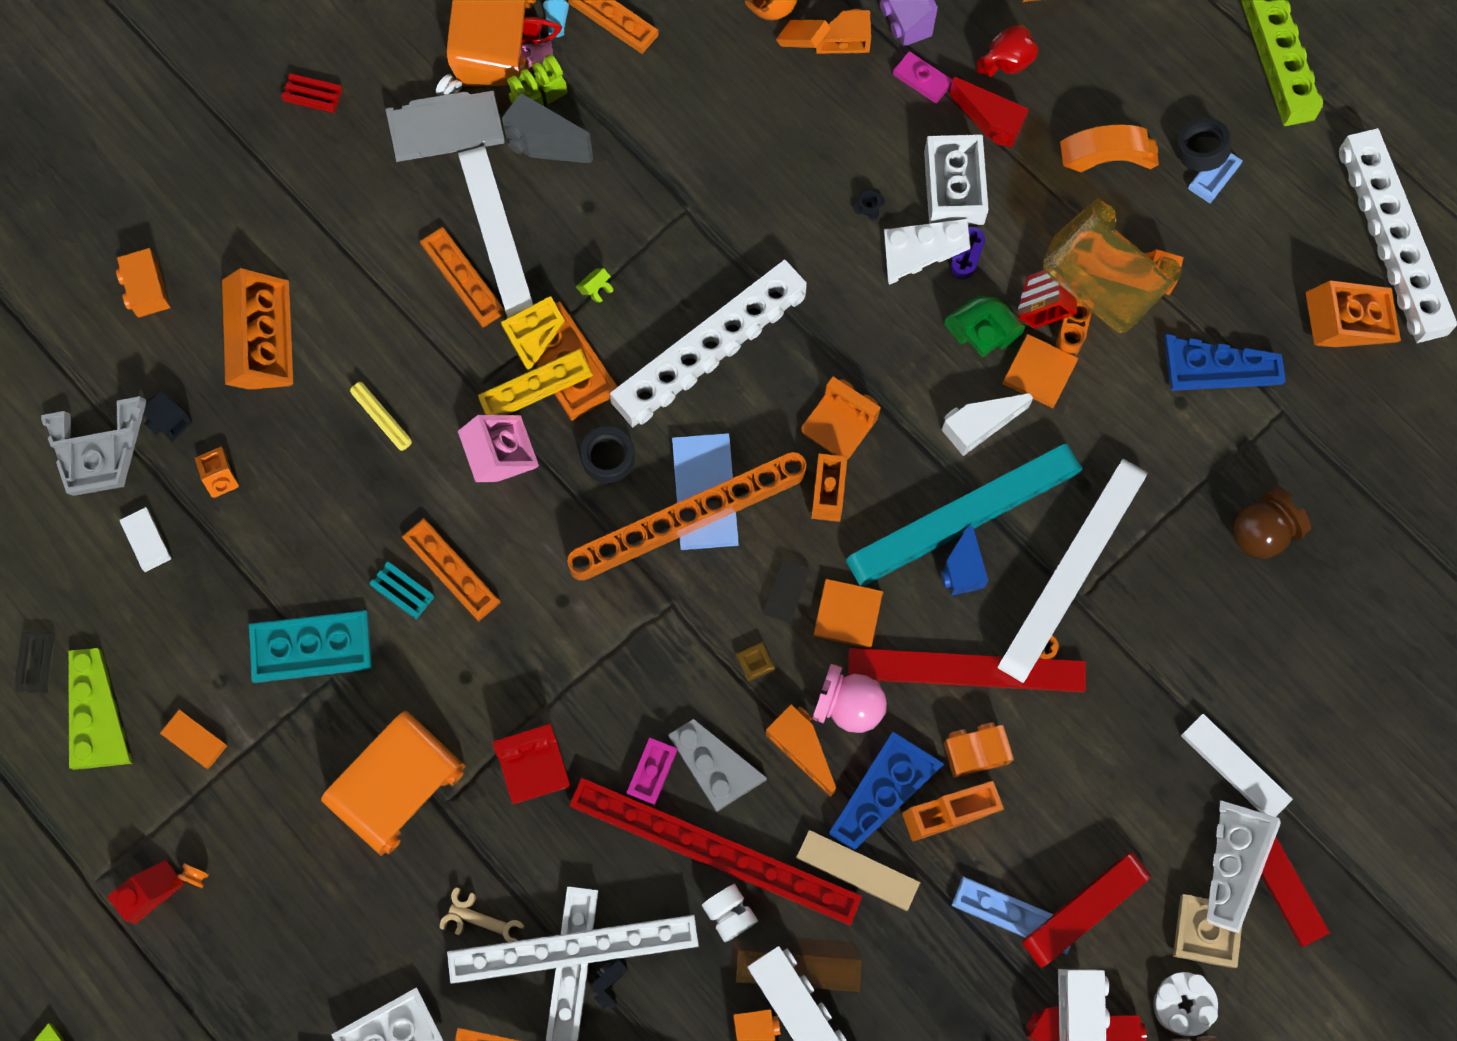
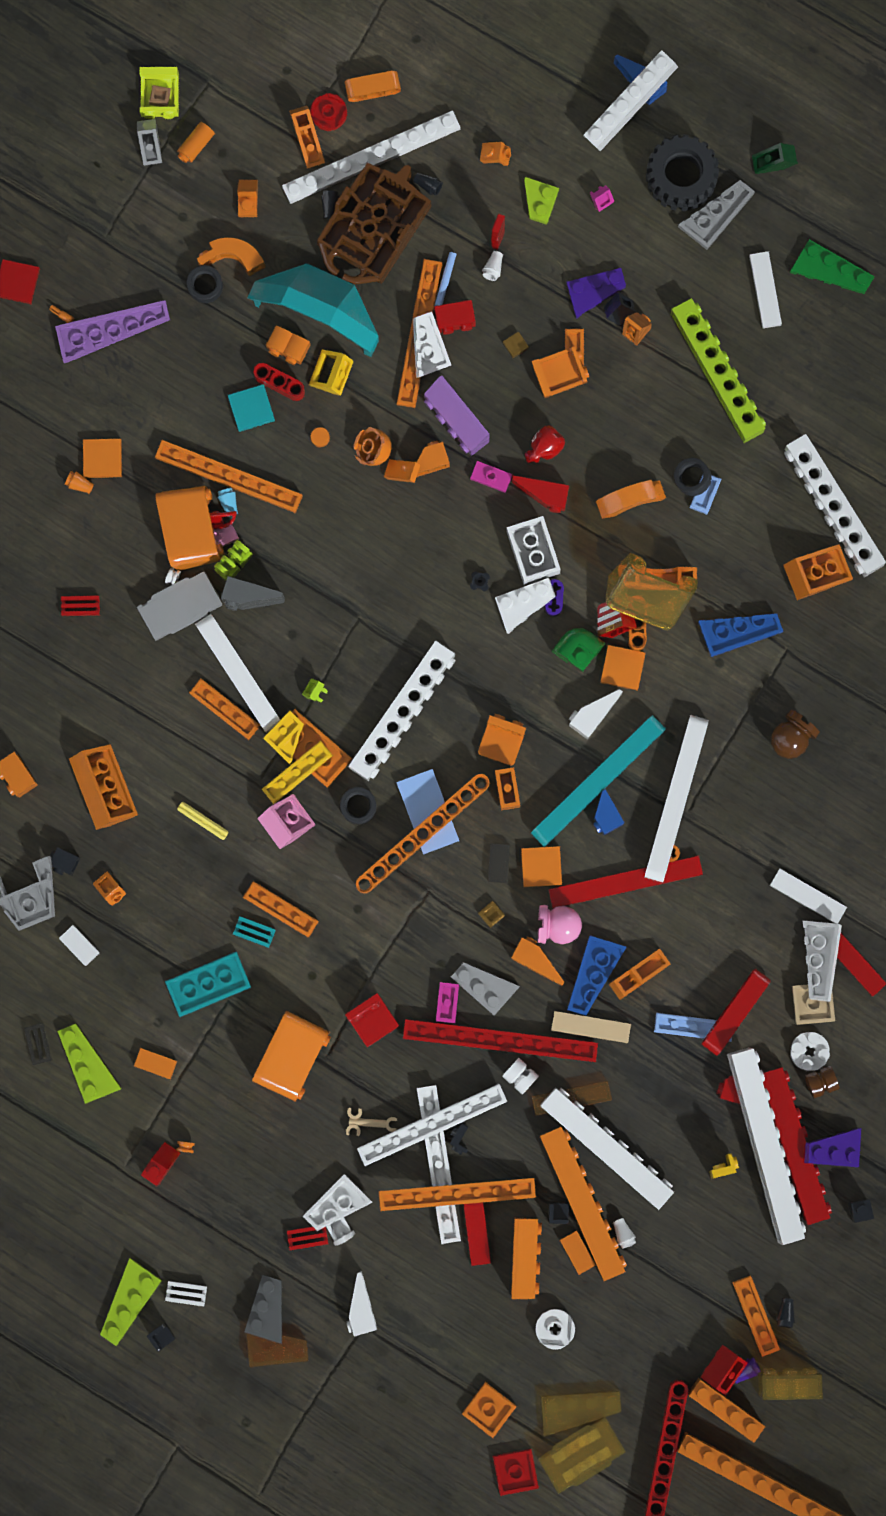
camera: 10 degrees left, 10 degrees up
orange brick [943,722,1014,778] -> none

